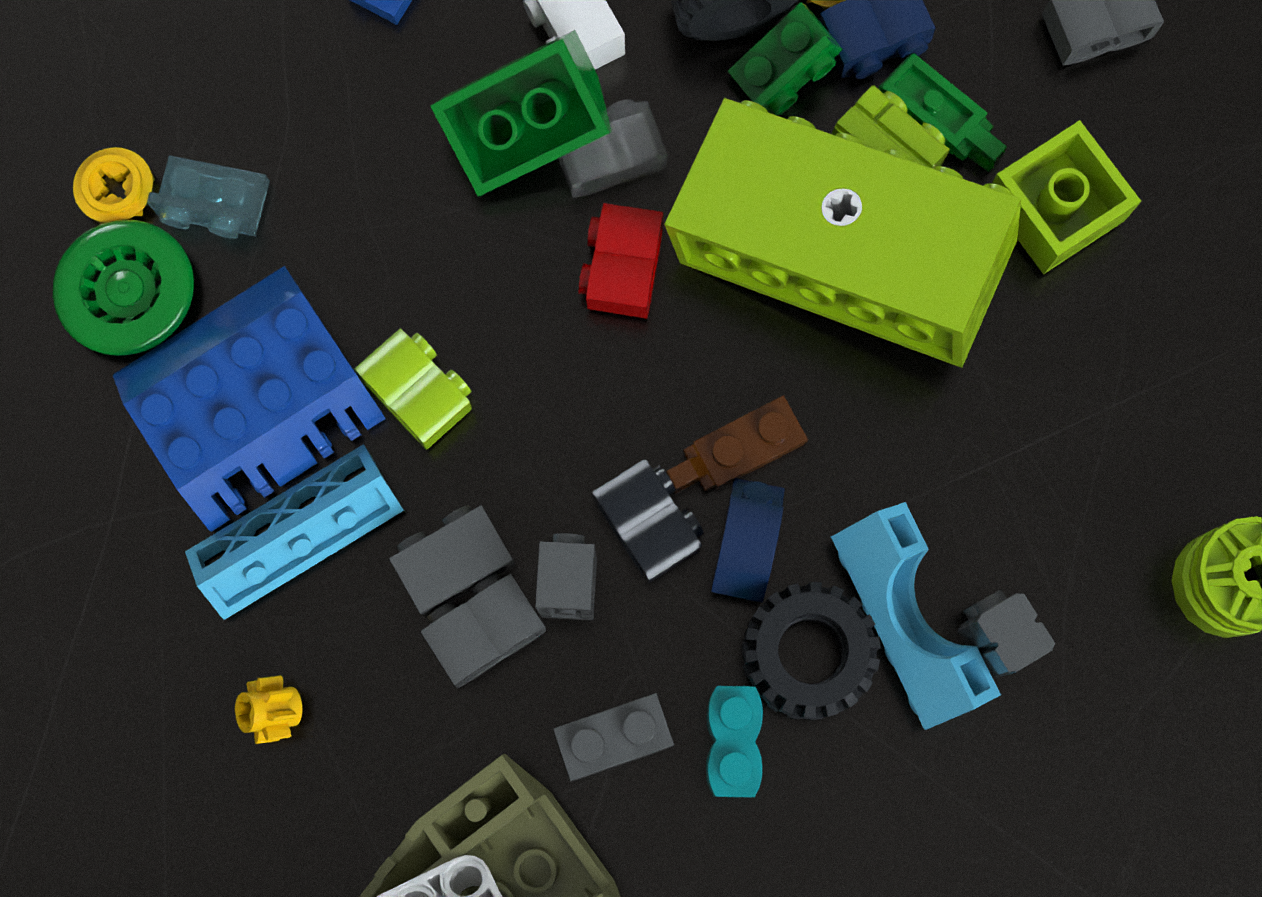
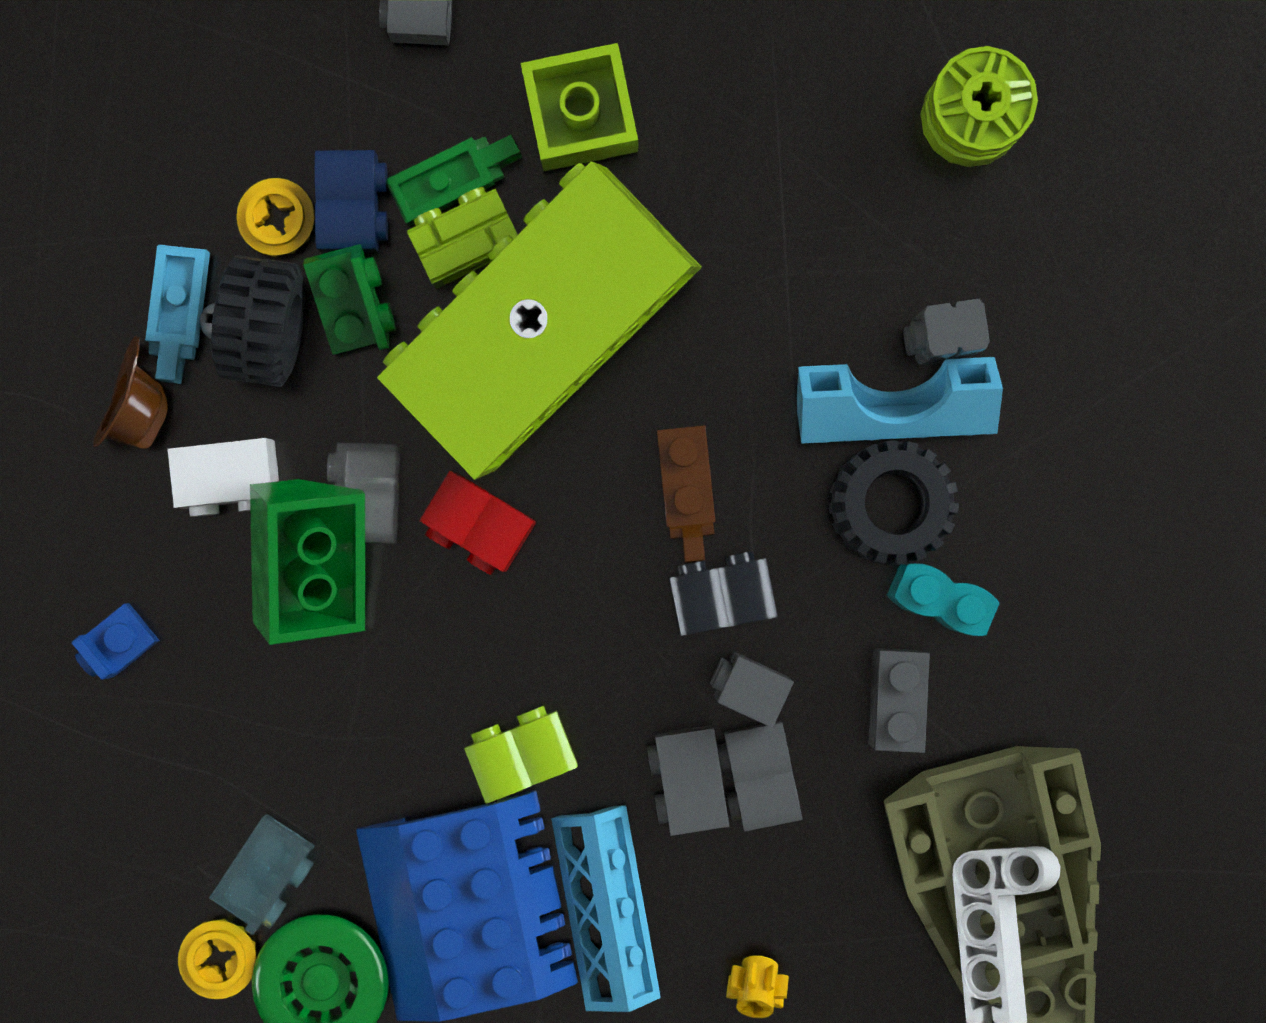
camera: 70 degrees left, 10 degrees up
dark blue brick [711,478,785,603] -> none

